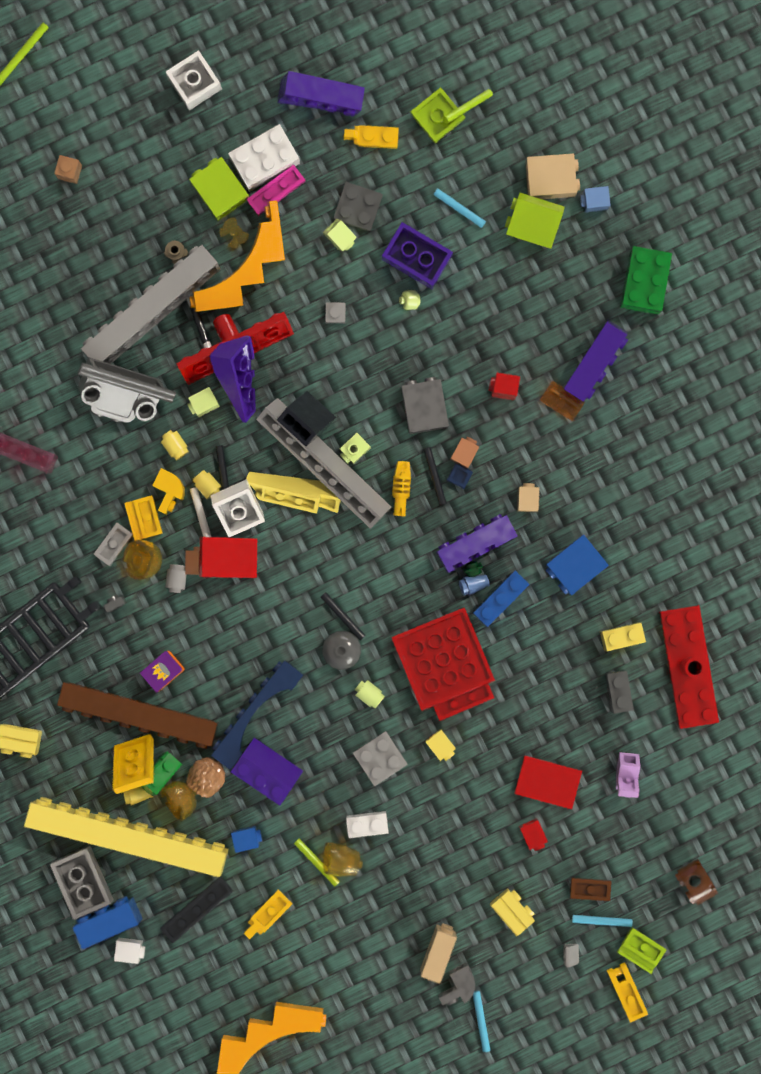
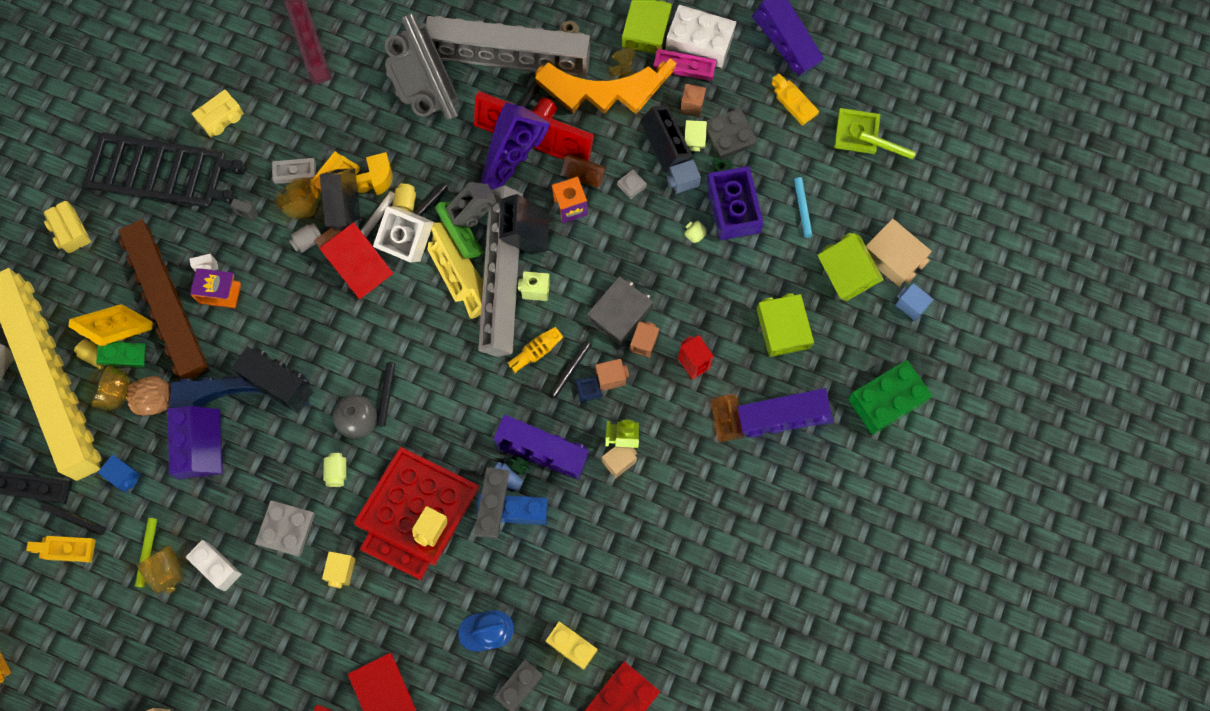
camera: 50 degrees right, 15 degrees down
light yellow brick [161,430,189,460] -> none
yellowish green brick [187,387,220,417] -> none
blue brick [545,535,609,595] -> none
none -> black bar [41,501,106,535]
none -> white plate [190,254,218,272]
none -> light yellow brick [191,90,244,138]
none -> black brick [231,346,313,414]
none -> black brick [319,168,360,230]
none -> light yellow brick [412,506,447,547]
none -> bright green plate [435,202,483,259]
none -> dark grey brick [446,182,496,227]
none -> blue piece [458,611,514,652]
none -> dark grey plate [474,467,510,539]
none -> orange piece [552,176,588,223]
none -> reddish brown plate [561,154,606,188]
none -> lime plate [605,420,639,448]
none -> nougat brick [630,322,659,358]
none -> black brick [640,106,693,172]
none -> sand blue brick [667,160,701,194]
none -> nougat brick [680,84,706,118]
none -> dark green plate [709,157,732,173]
none -> lime brick [756,293,814,357]

